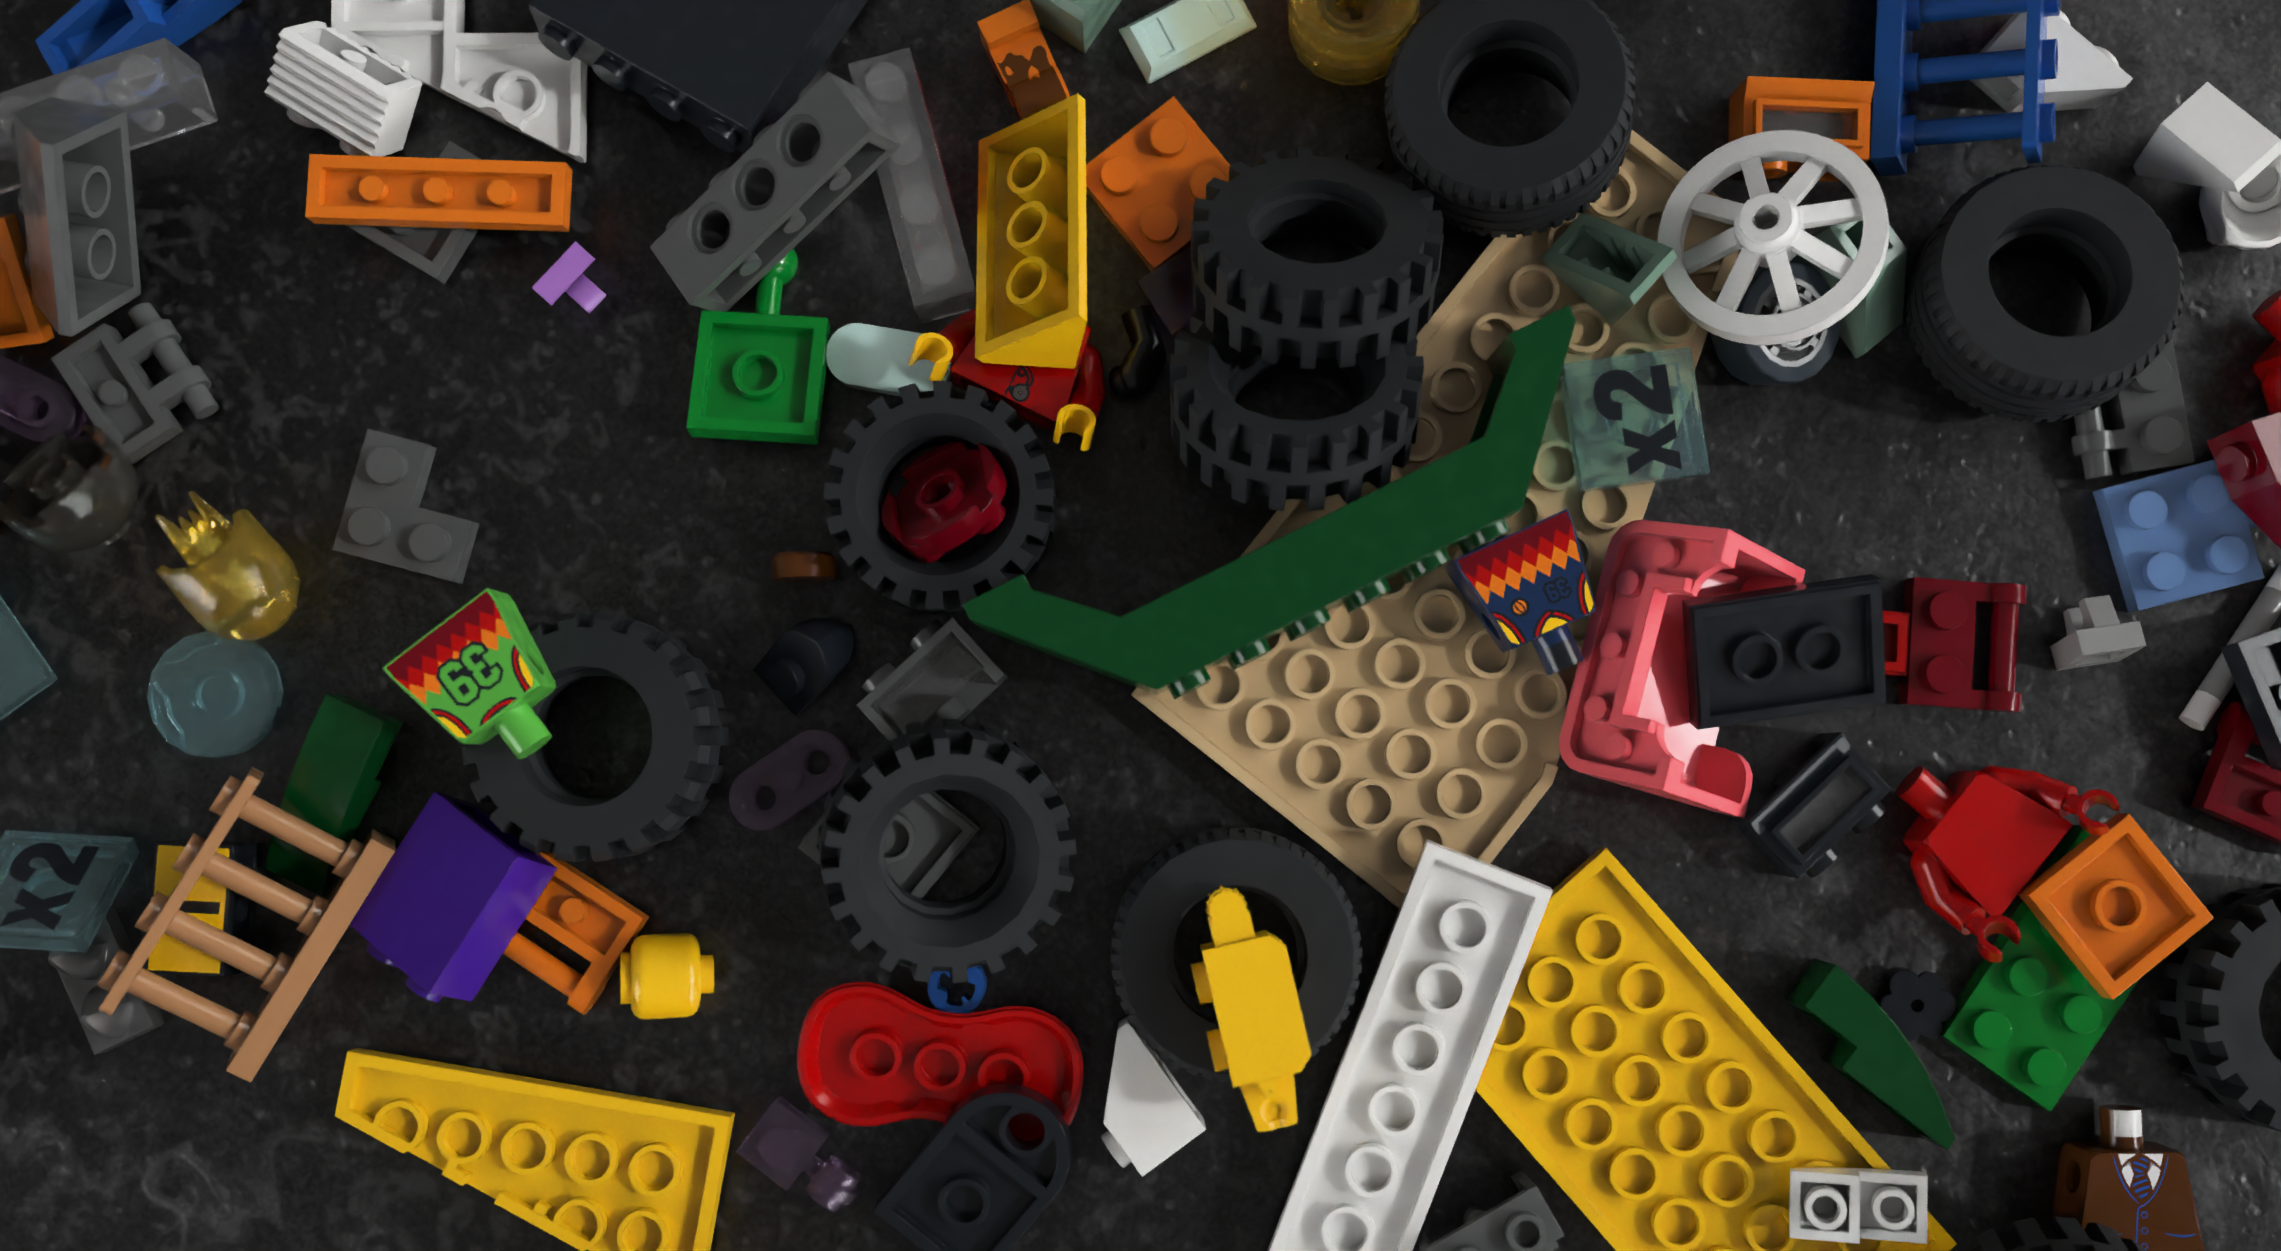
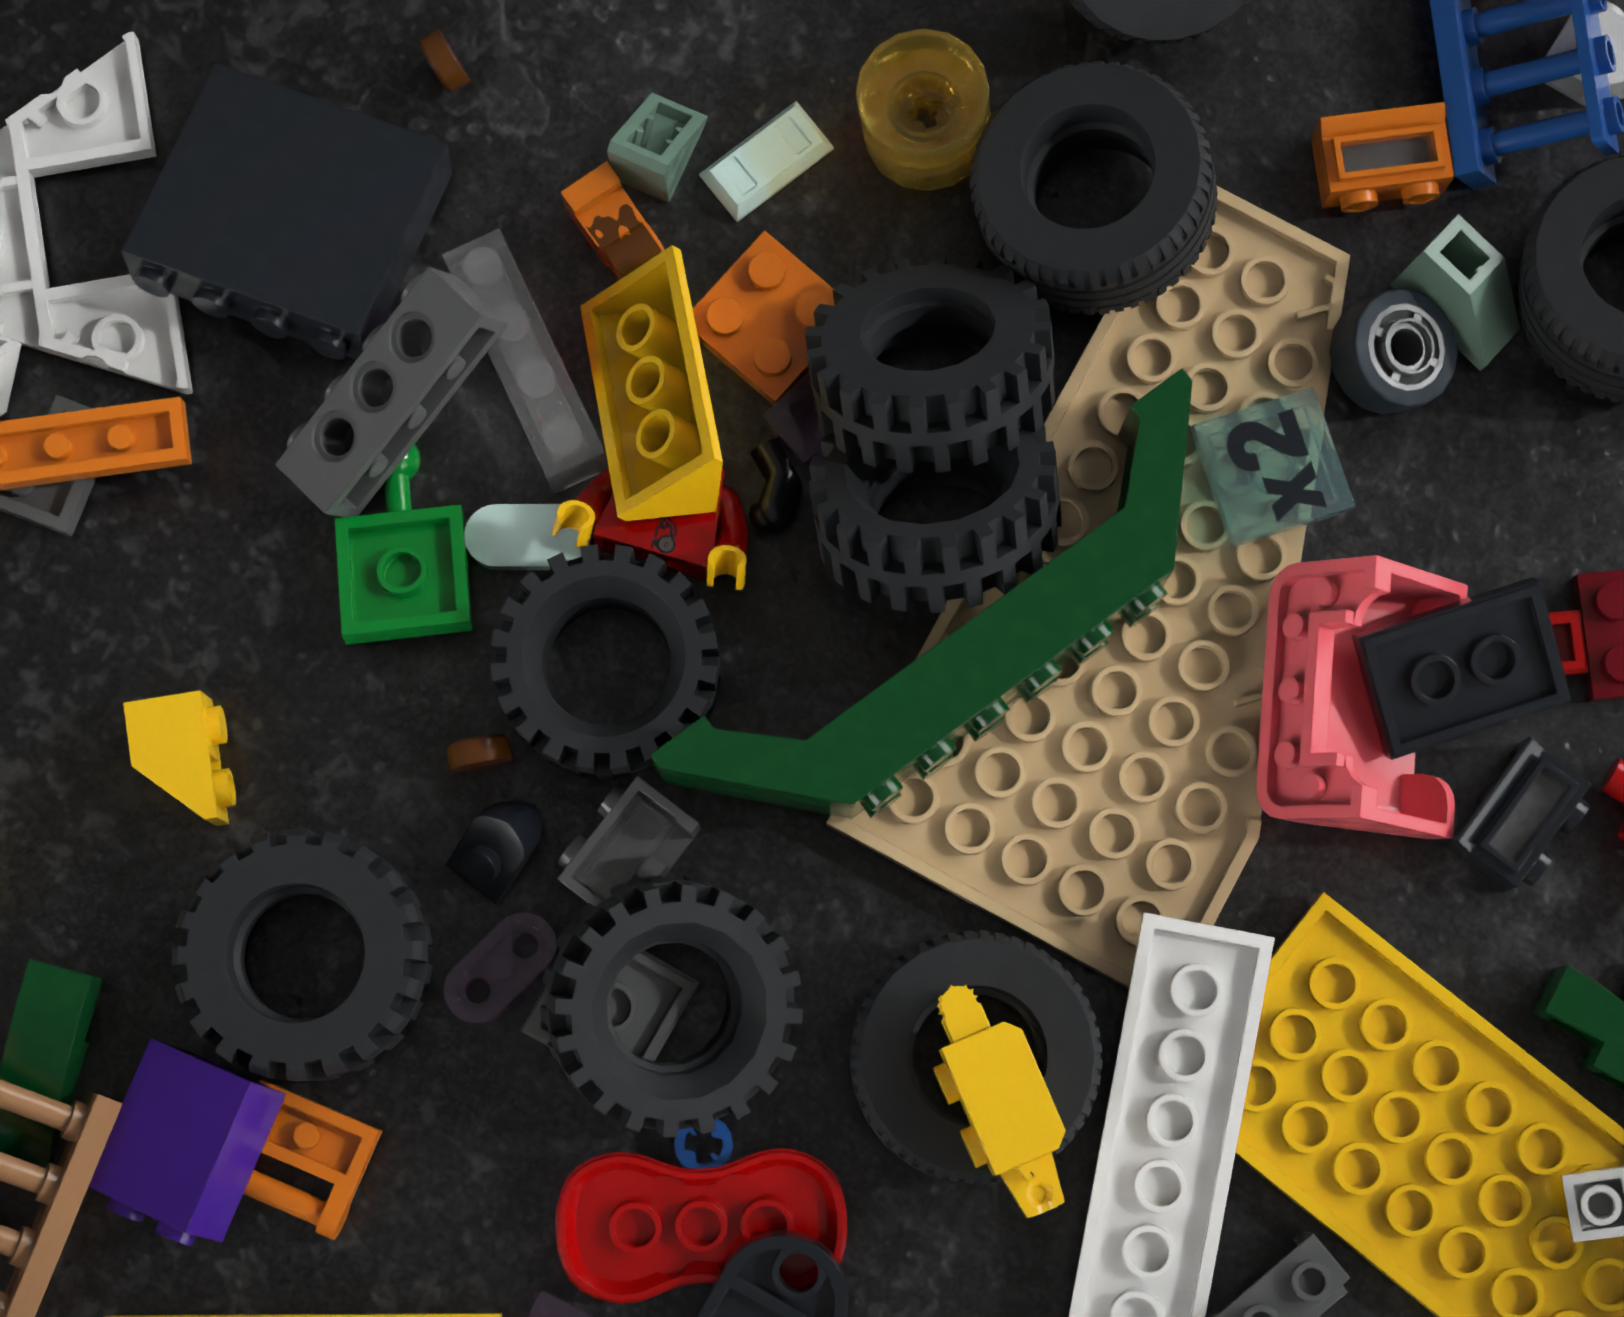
camera: 10 degrees left, 5 degrees down
dark grey plate [332,428,479,584] -> none
torso [383,588,556,760] -> none
medium lavender tile [532,241,607,314] -> none
yellow head [620,933,714,1020] -> none
dark red plate [881,441,1007,563] -> none
white slope [1101,1016,1206,1177] -> none
torso [1444,509,1596,676] -> none
sand green slope [1541,212,1678,325] -> none
white wheel [1657,130,1889,345] -> none
none -> yellow slope [123,690,236,826]

